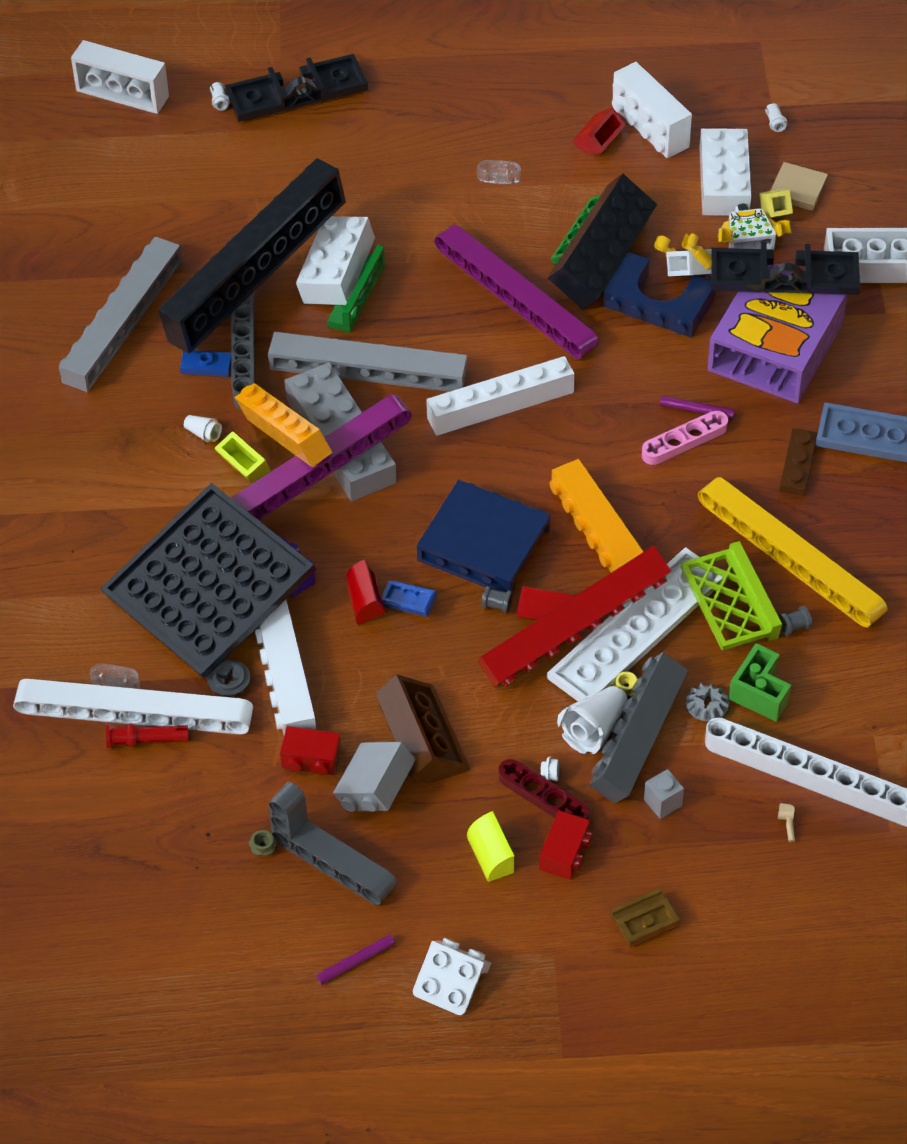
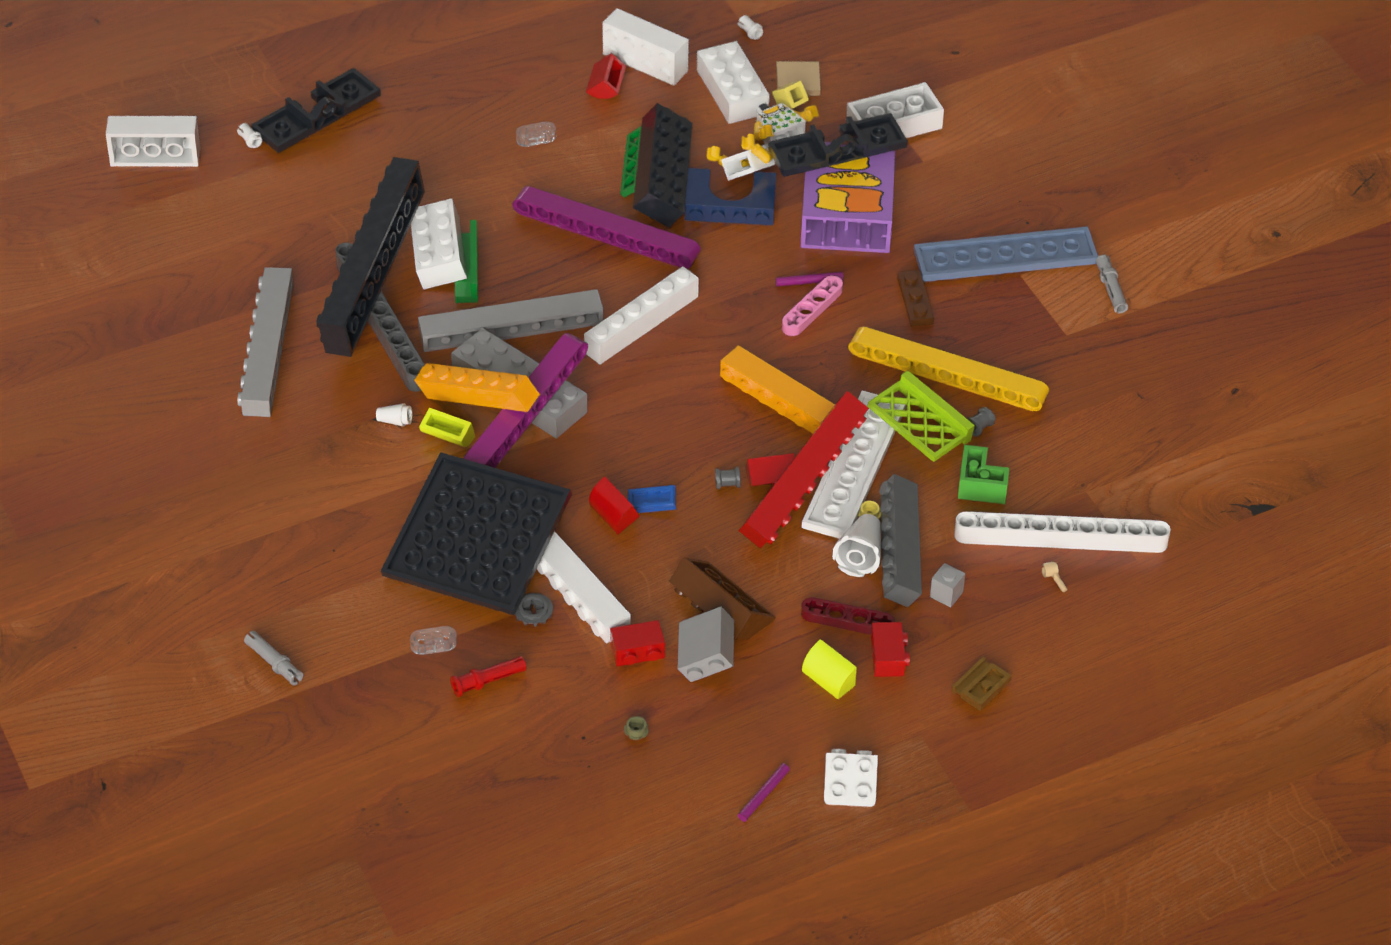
camera: 25 degrees left, 5 degrees down
white beam [13,679,253,734] -> none
blue plate [180,350,231,377] -> none
dark grey beam [268,782,397,905] -> none
dark blue panel [417,480,550,592] -> none
white plate [541,757,560,781] -> none
light grey gear [686,683,729,721] -> none

